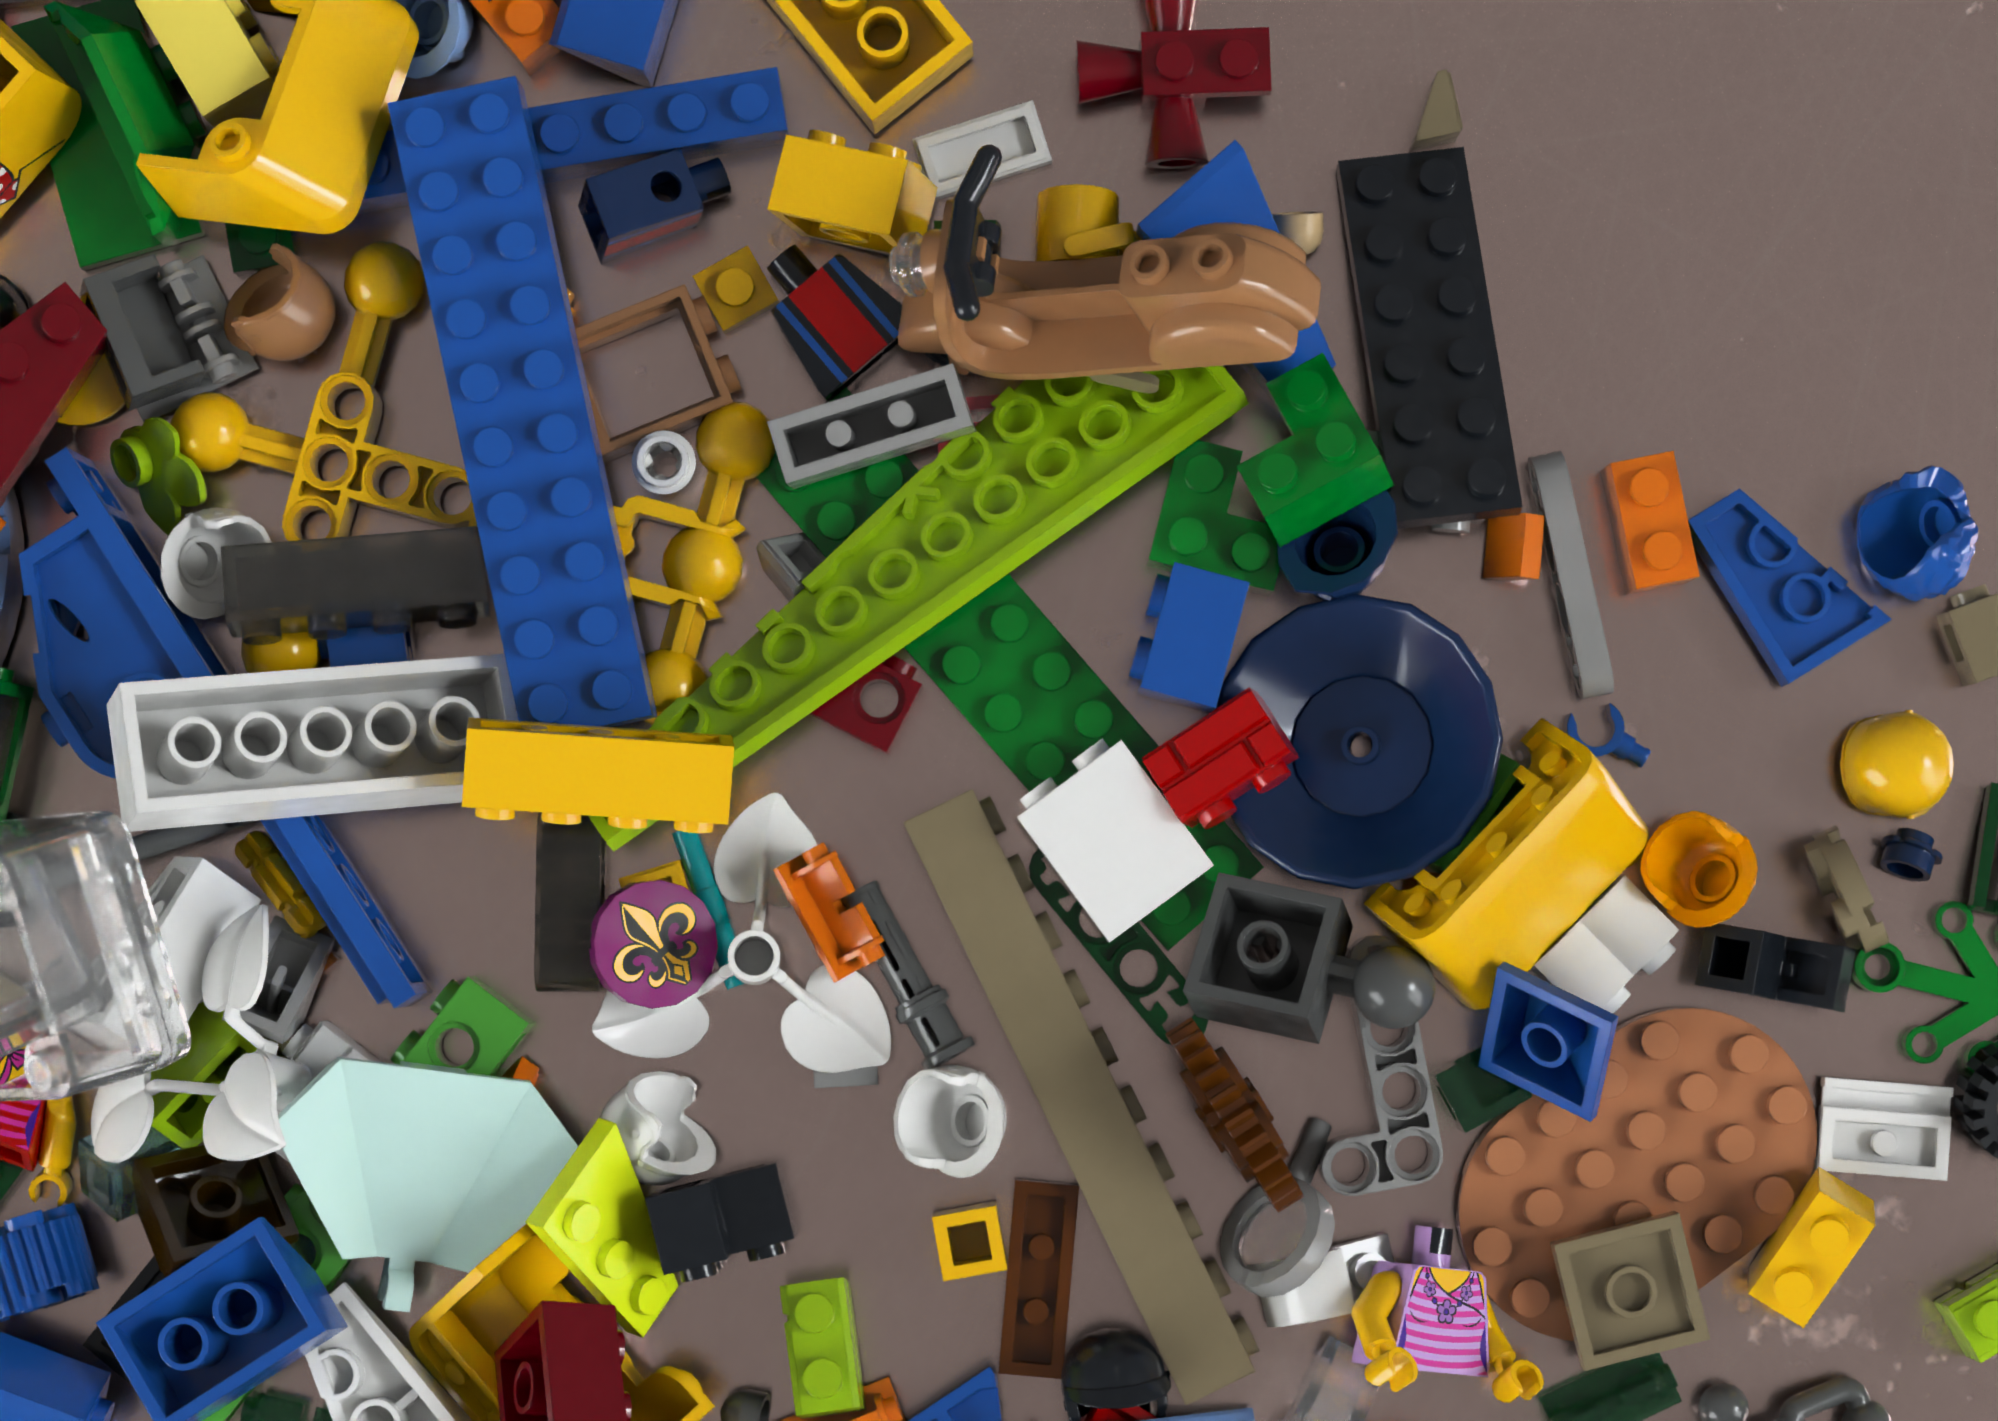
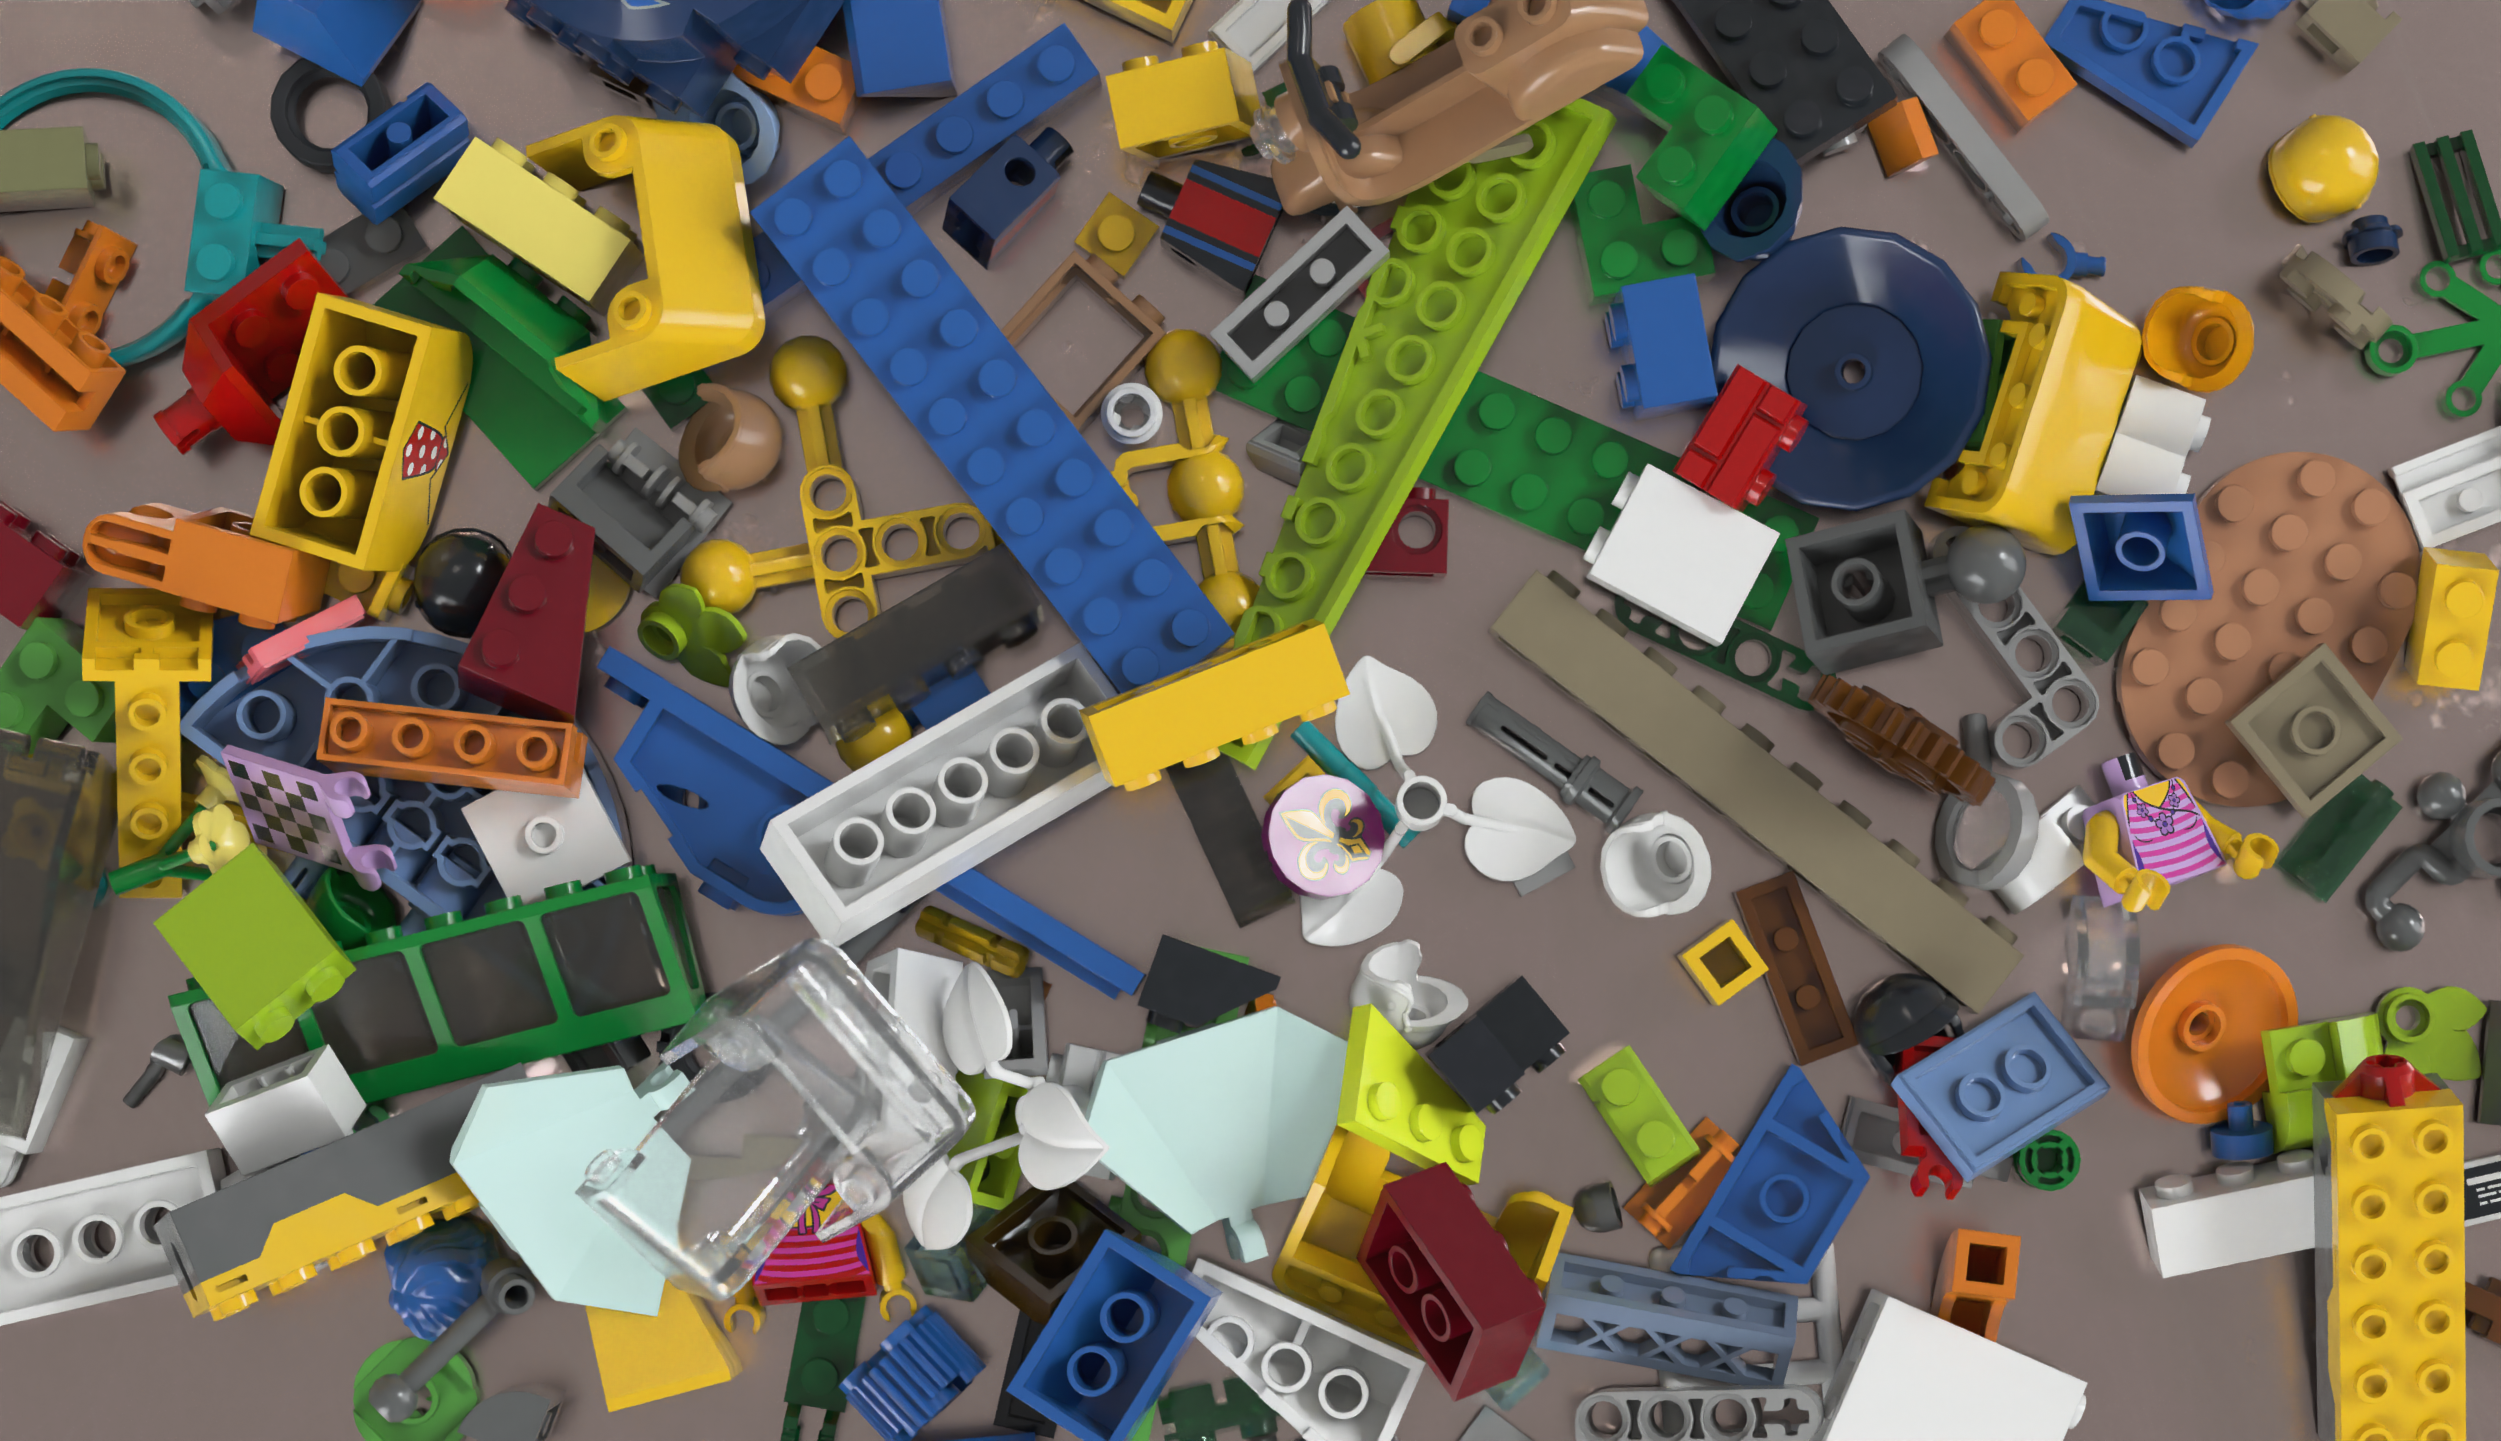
camera: 30 degrees left, 0 degrees up
orange hinge [773,842,885,983] -> none
black brick [1695,923,1856,1013] -> none
none -> black slope [1137,934,1281,1034]

